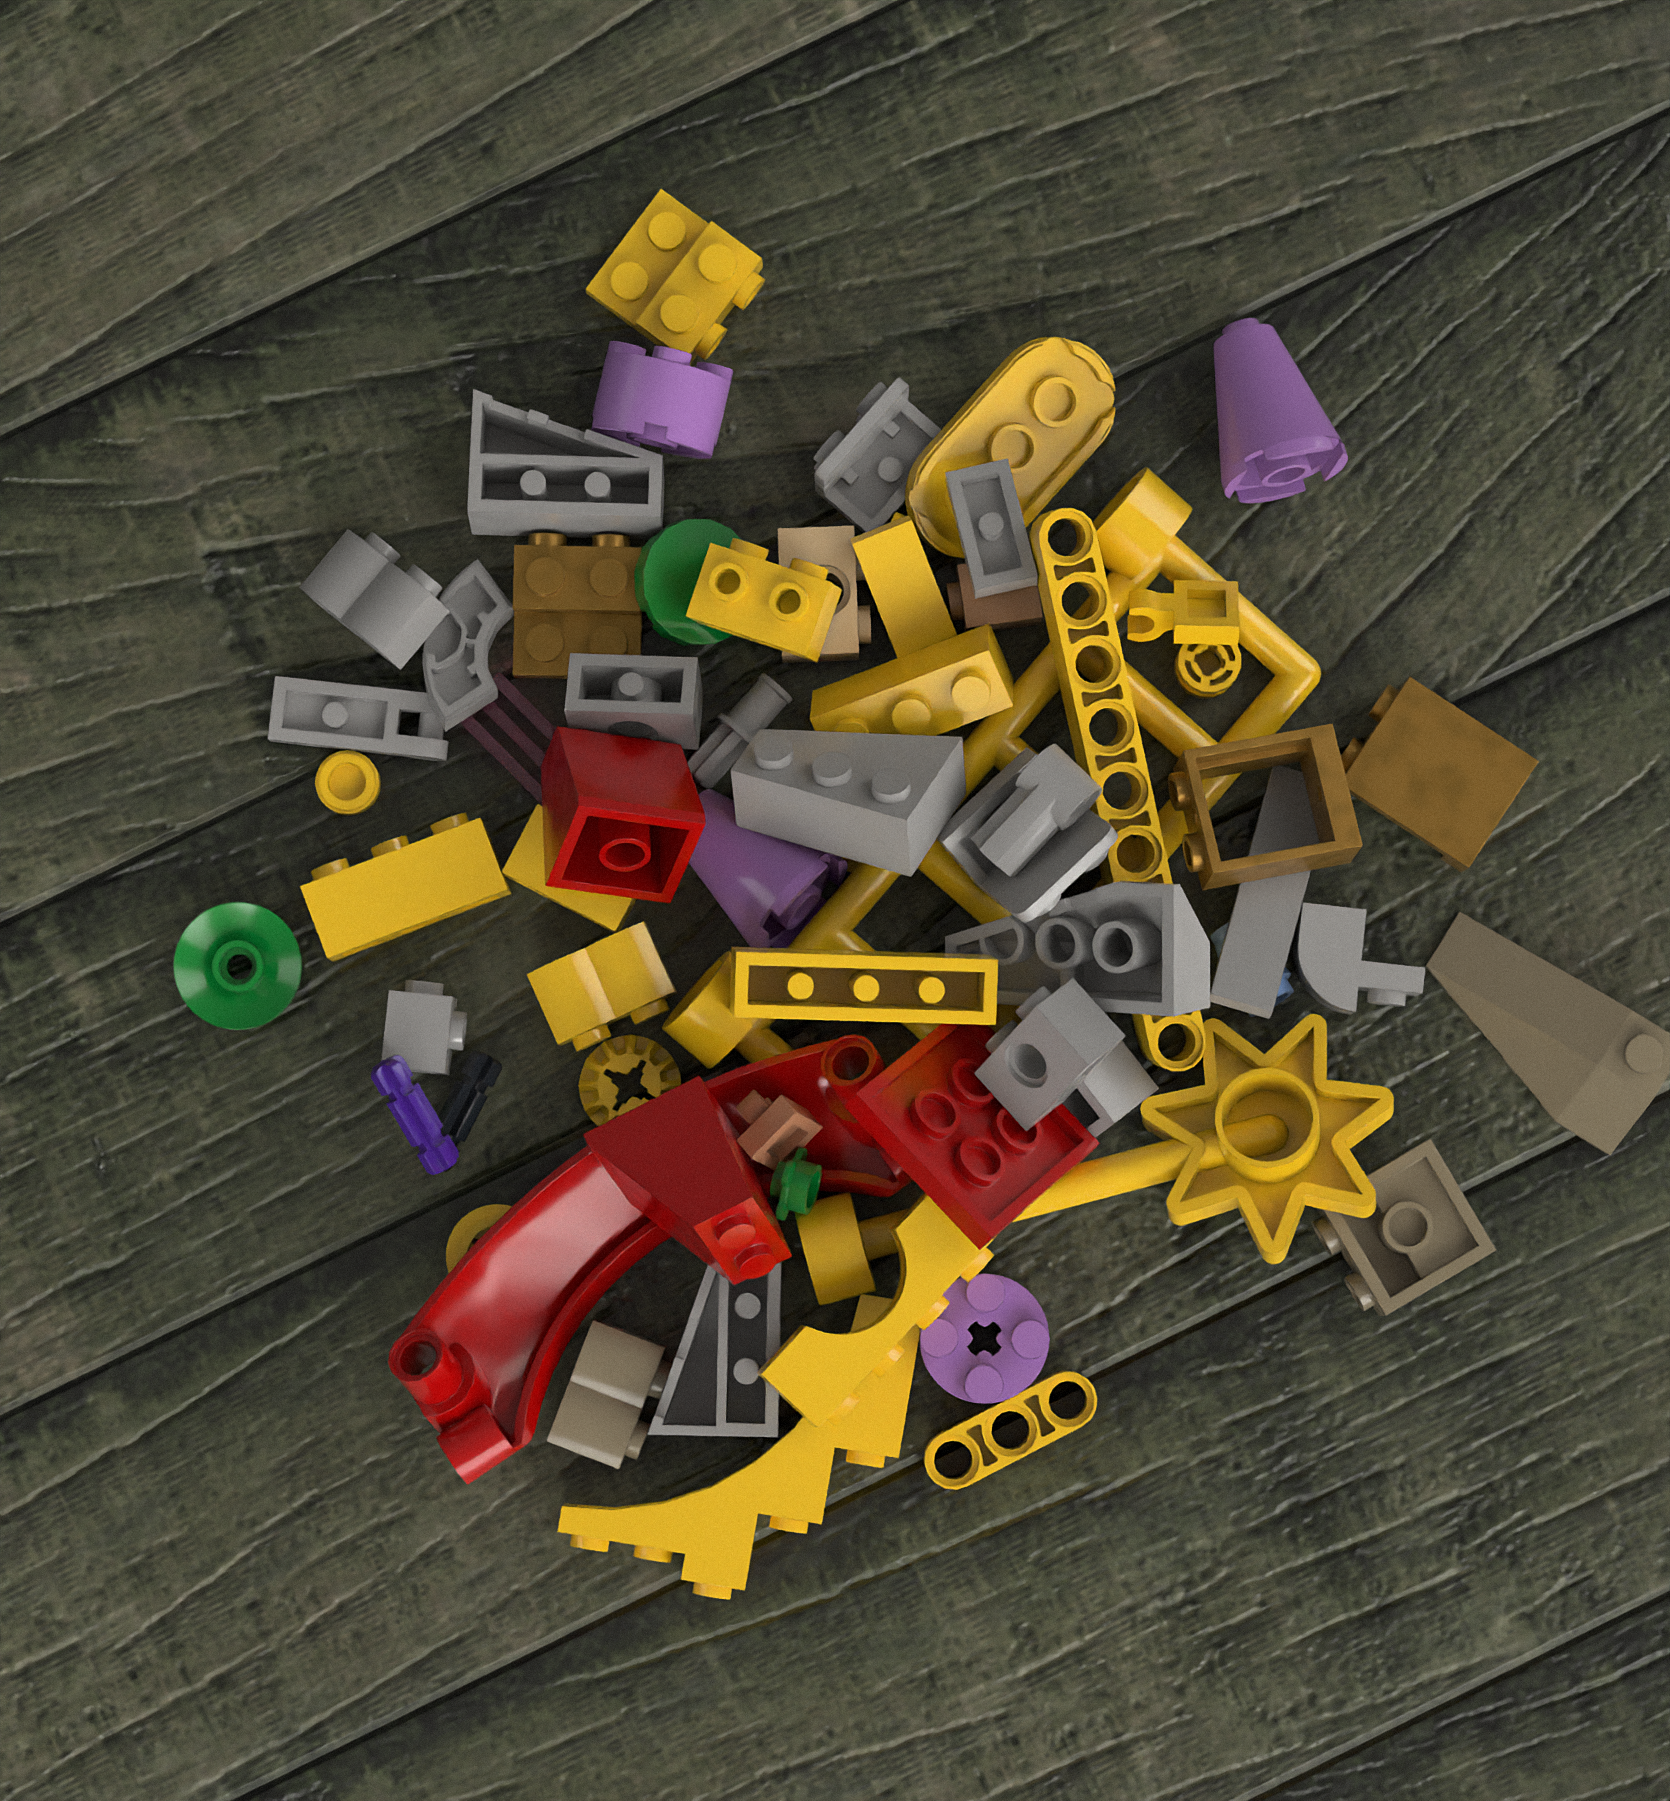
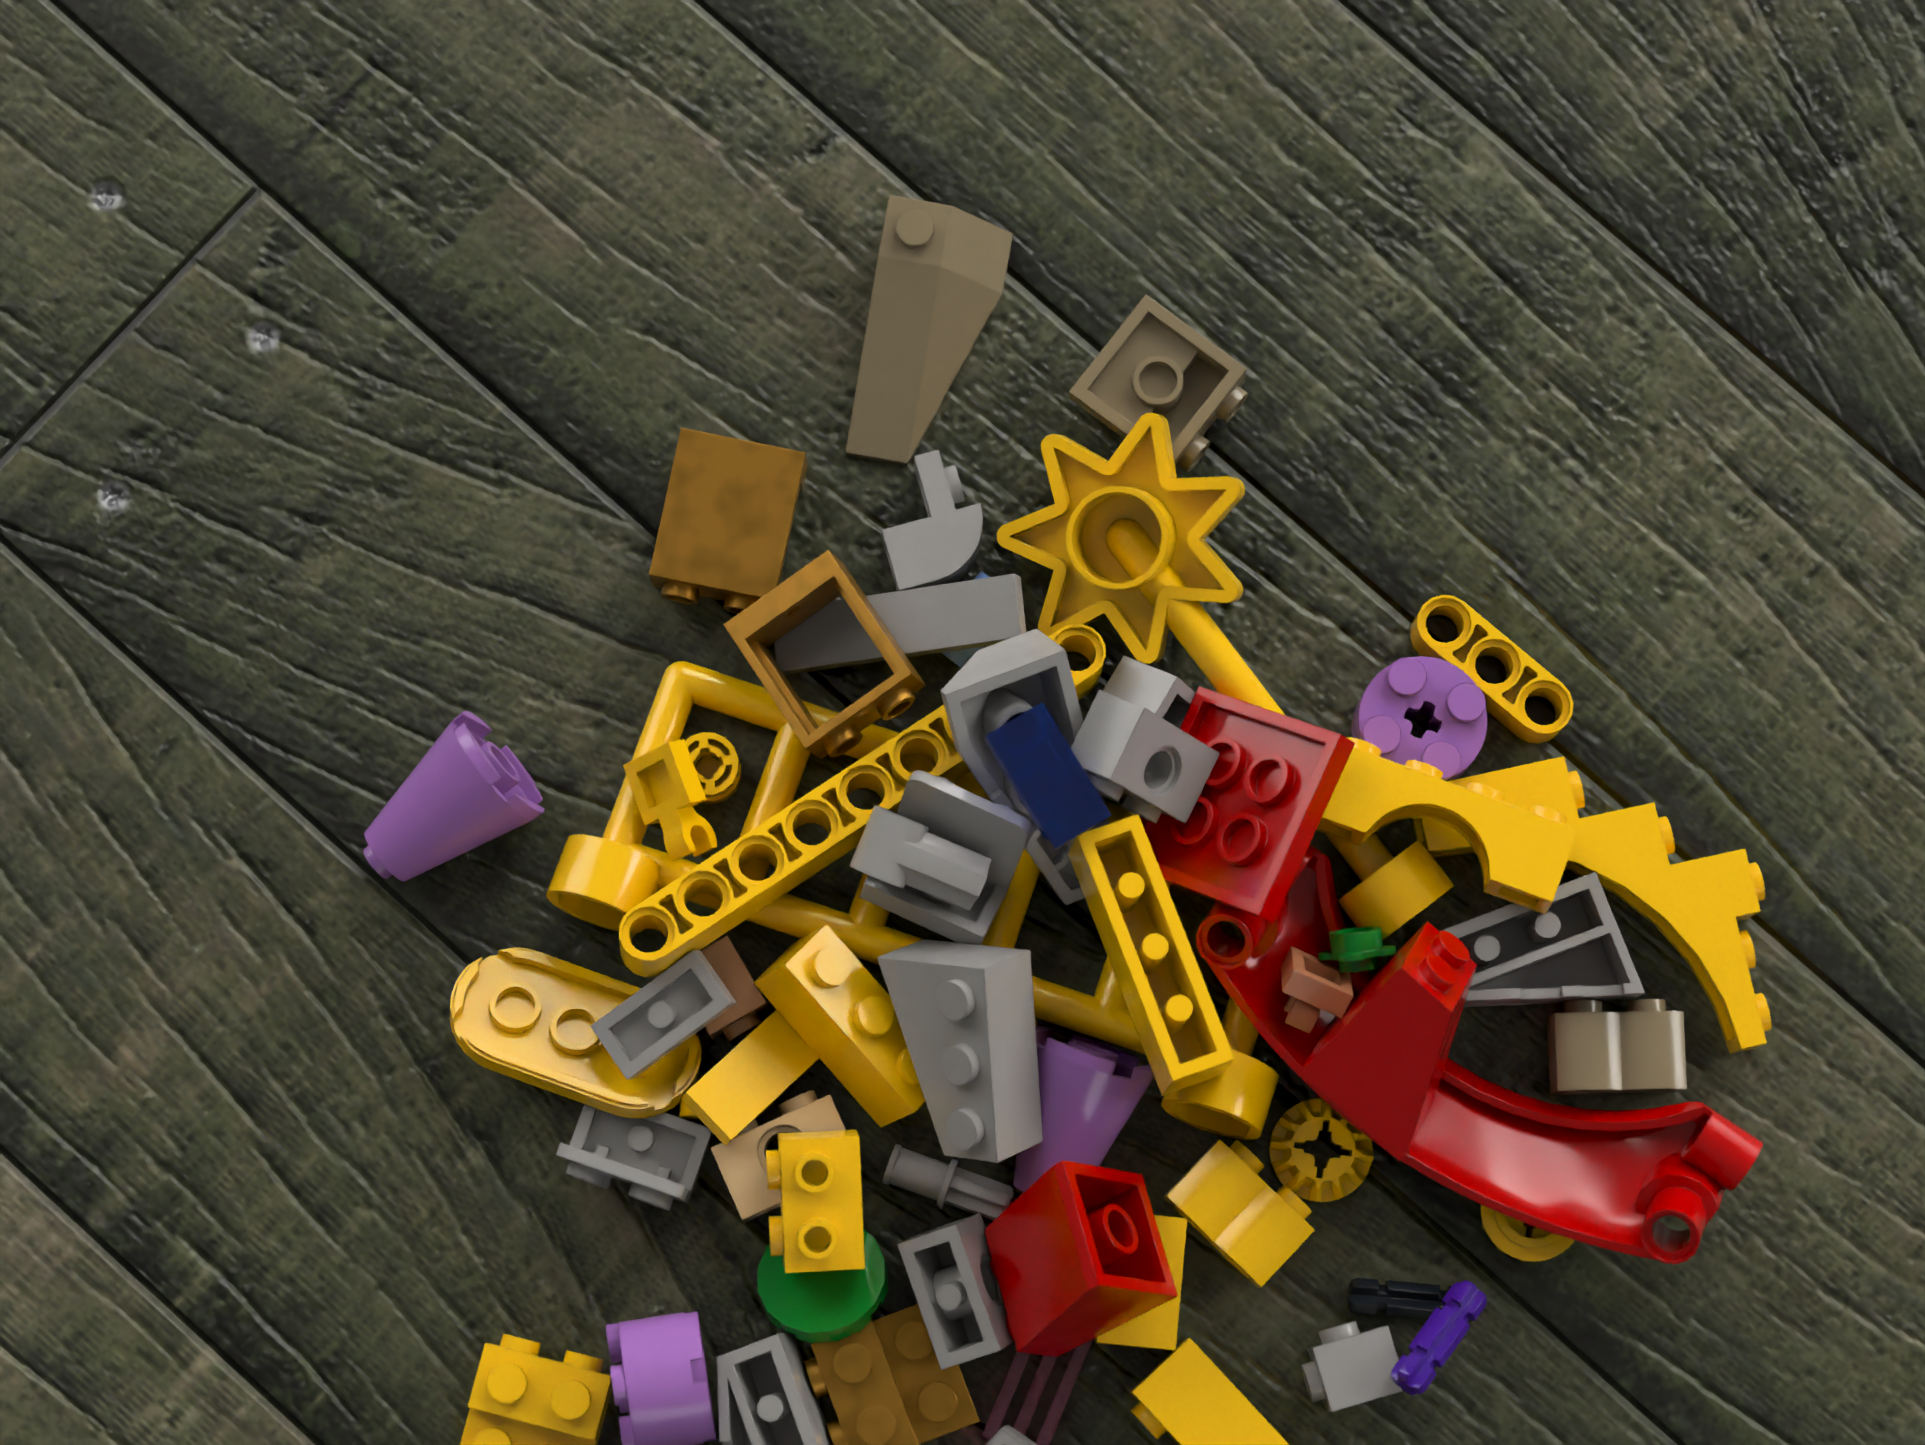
camera: 115 degrees left, 5 degrees down
none -> clear blue tile [984,702,1112,852]

